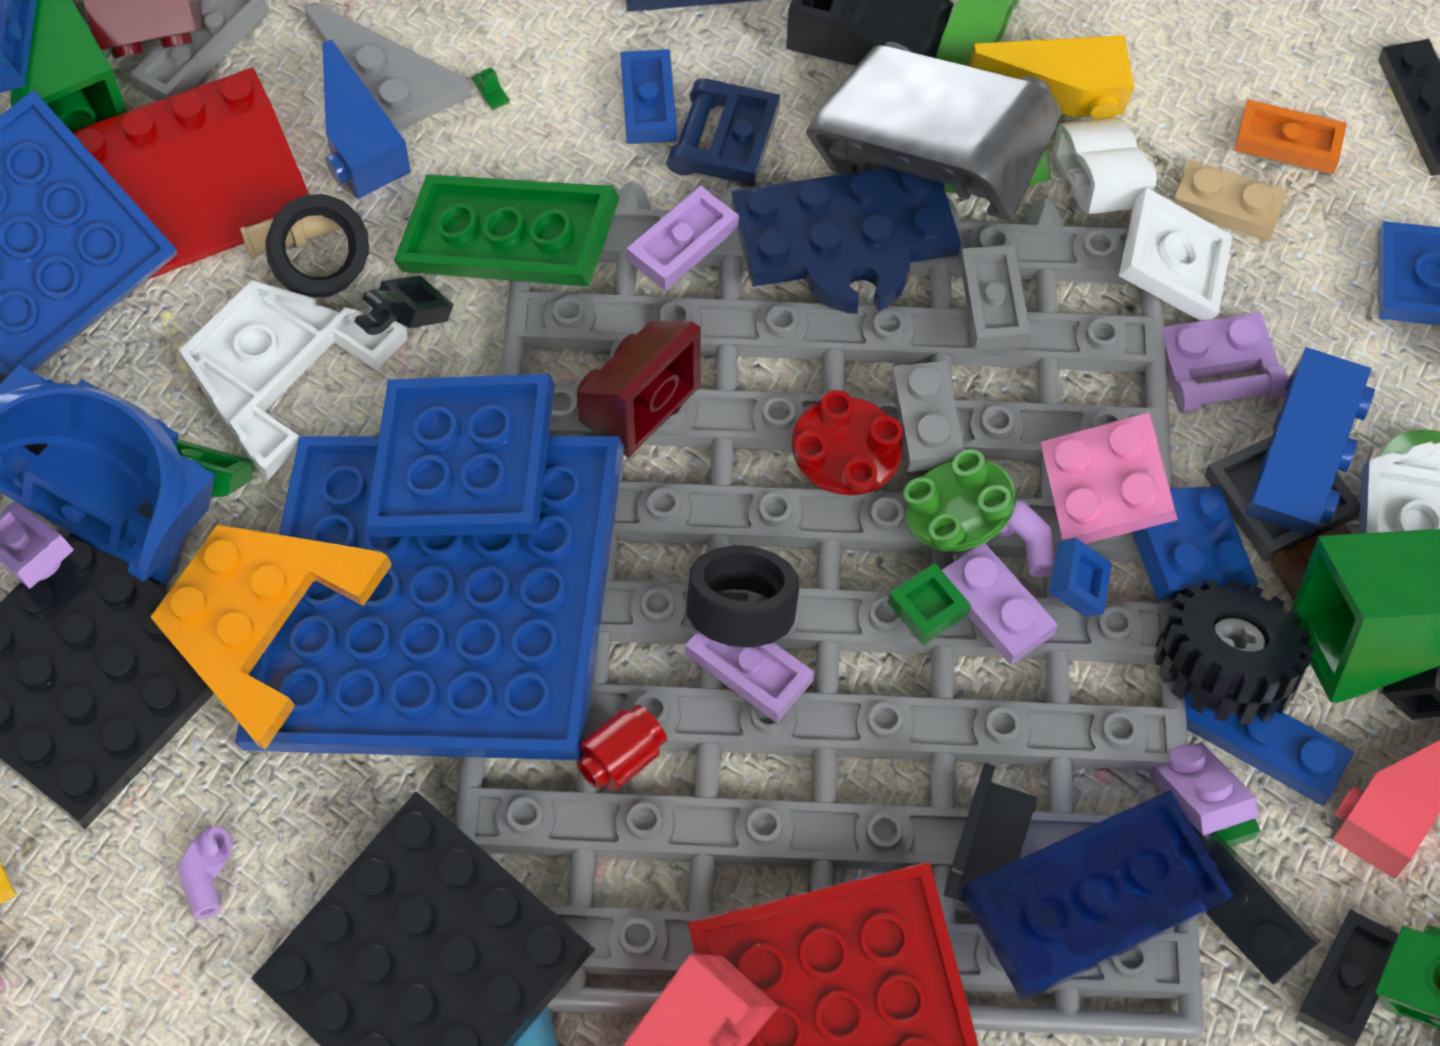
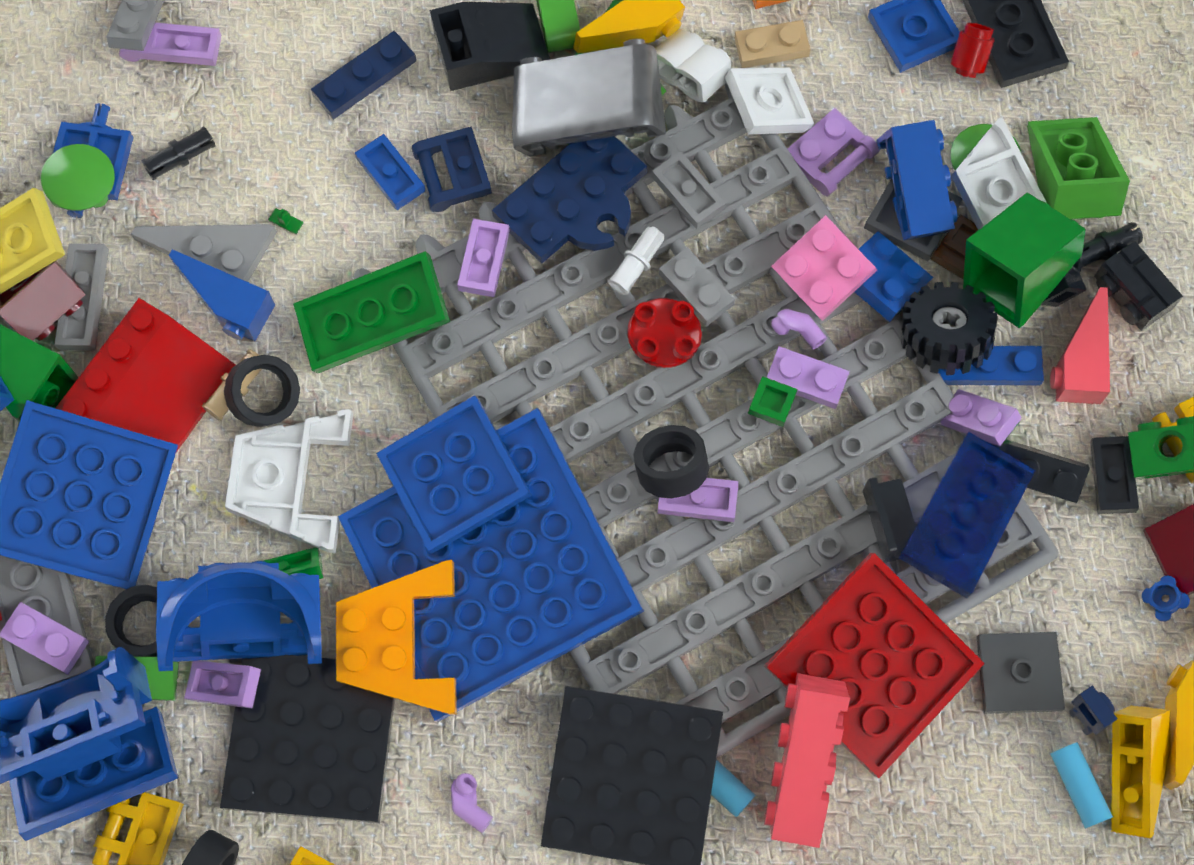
camera: 30 degrees left, 10 degrees up
black plate [354,275,454,335] -> none
dark red slope [576,321,701,458] -> none
red brick [576,705,667,792] -> none
bright green dish [903,449,1016,551] -> none
blue plate [1049,538,1112,618] -> none
none -> white axle [608,226,665,295]

